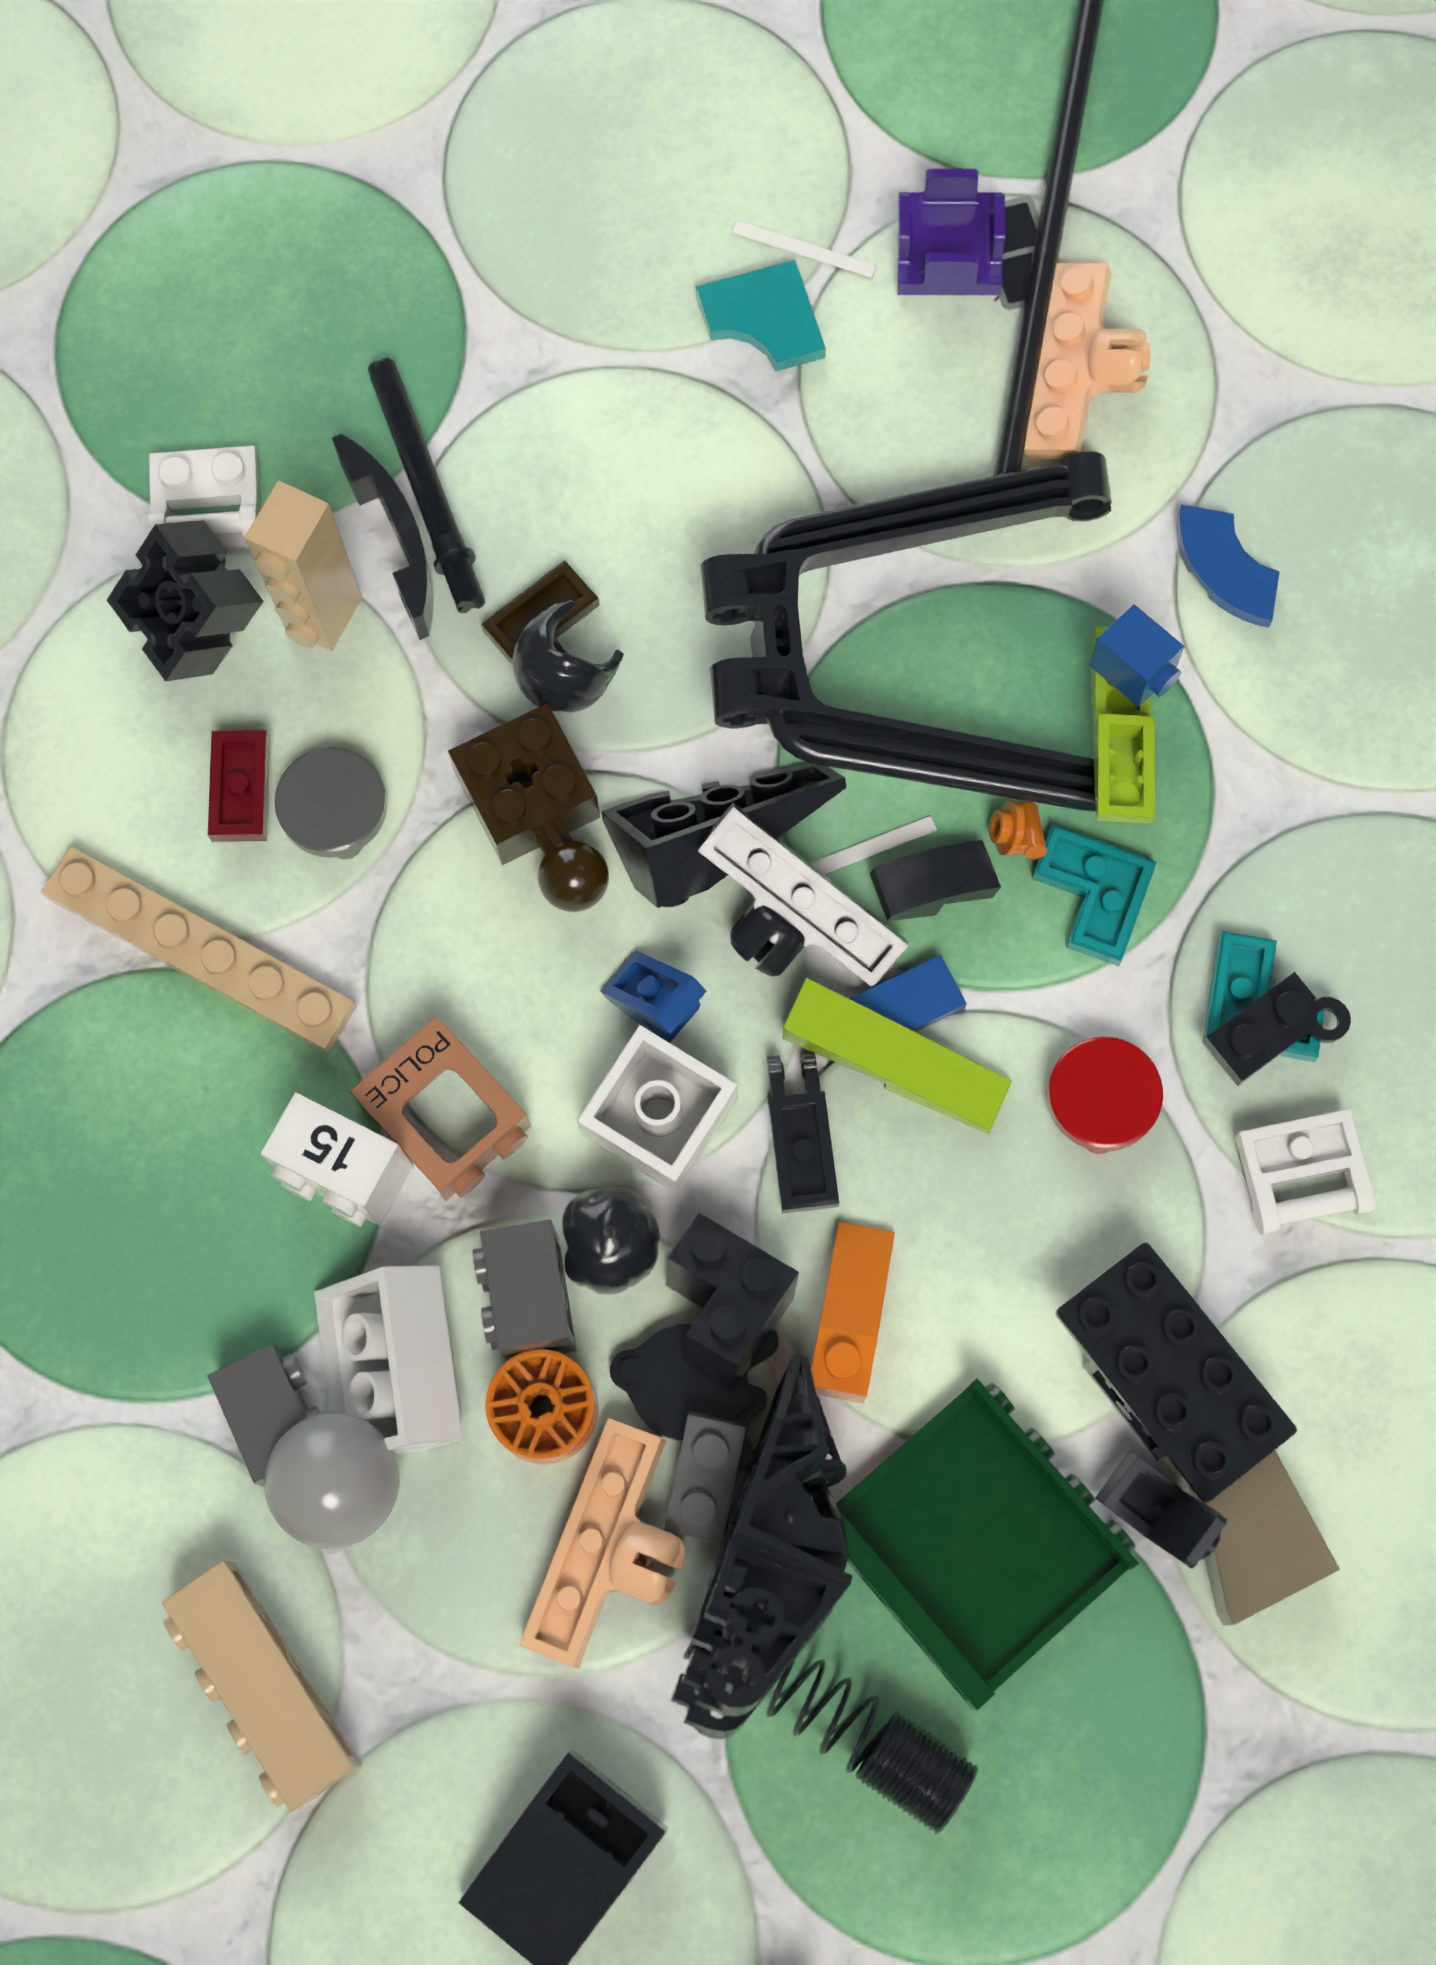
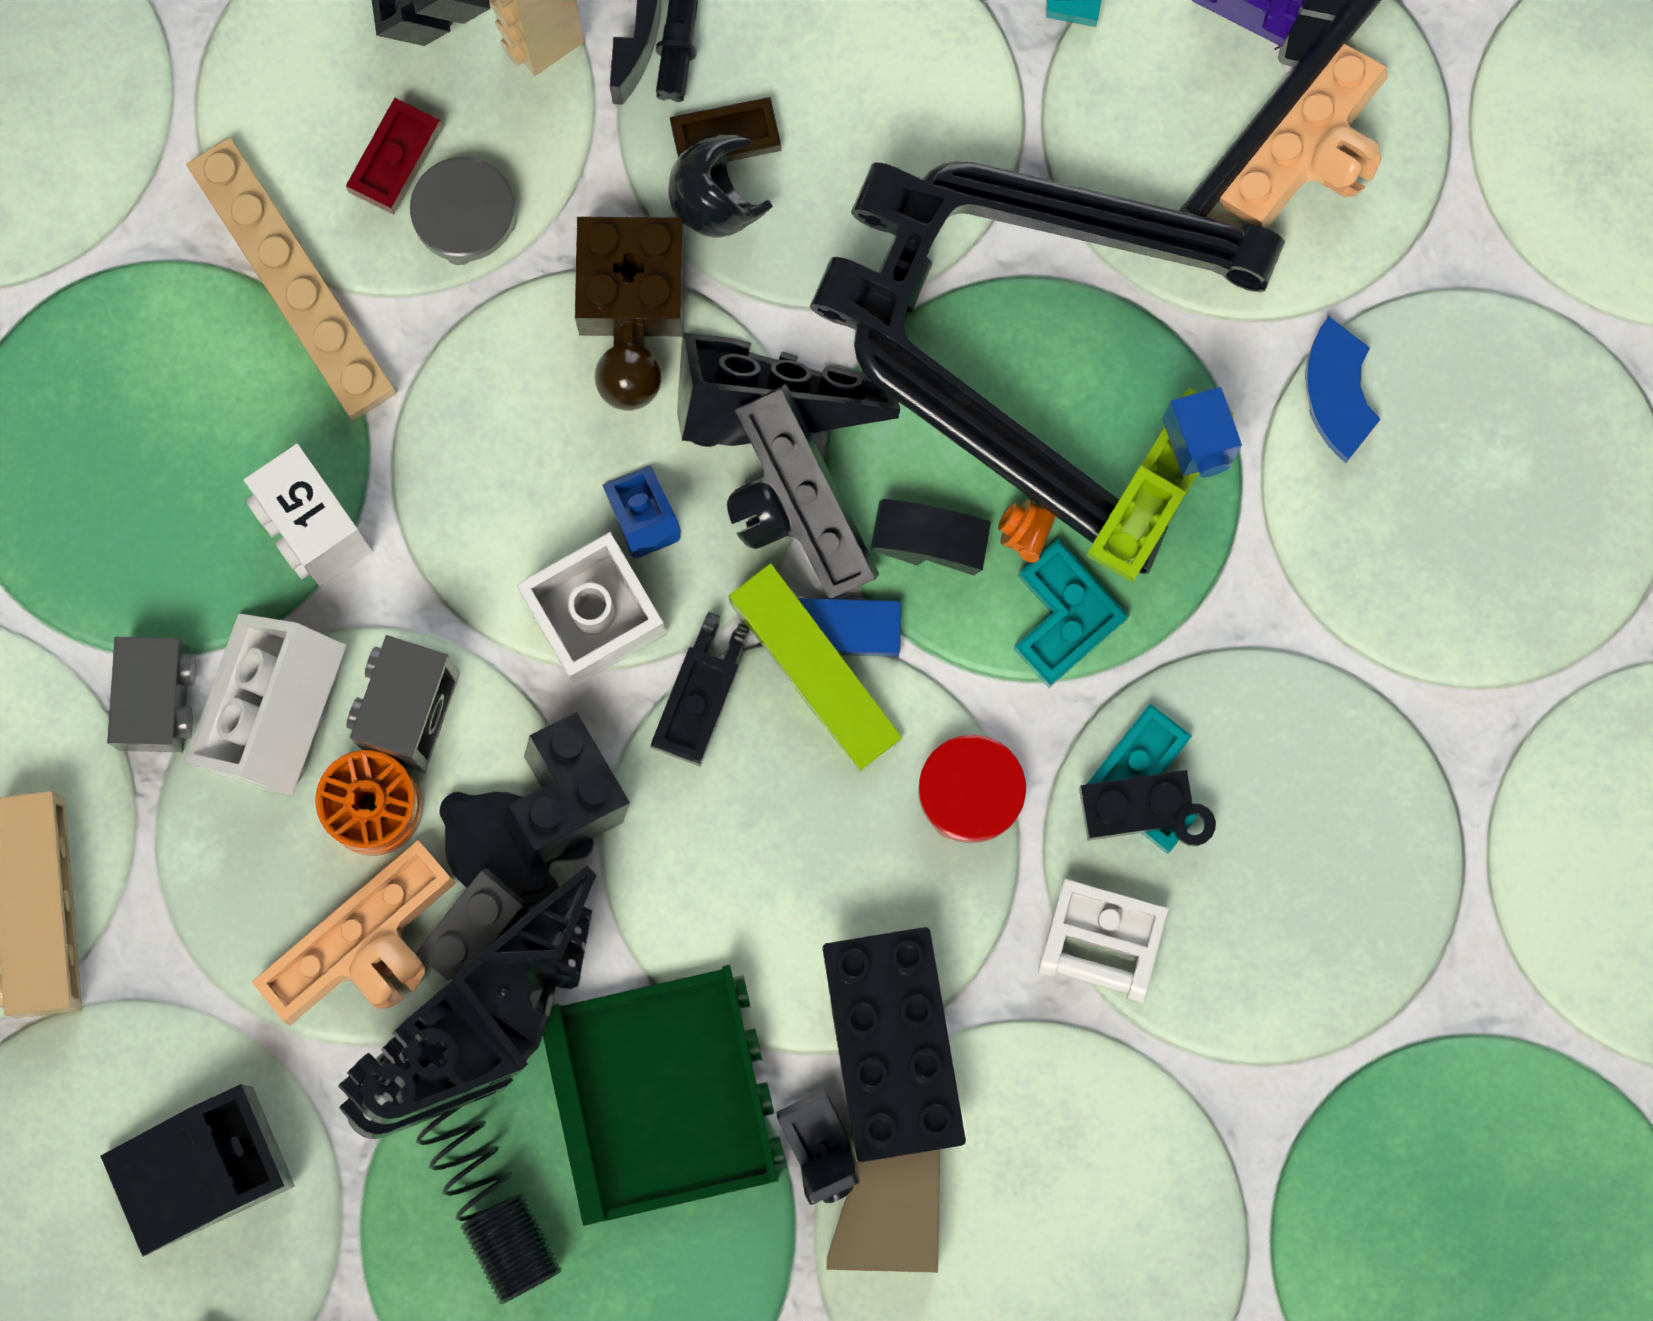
camera: 25 degrees right, 5 degrees up
light grey piece [264,1412,400,1549] -> none
nougat window [350,1016,531,1201] -> none
black piece [562,1185,660,1295] -> none
white sticker [810,816,937,874] -> none
orange slope [811,1221,895,1404] -> none

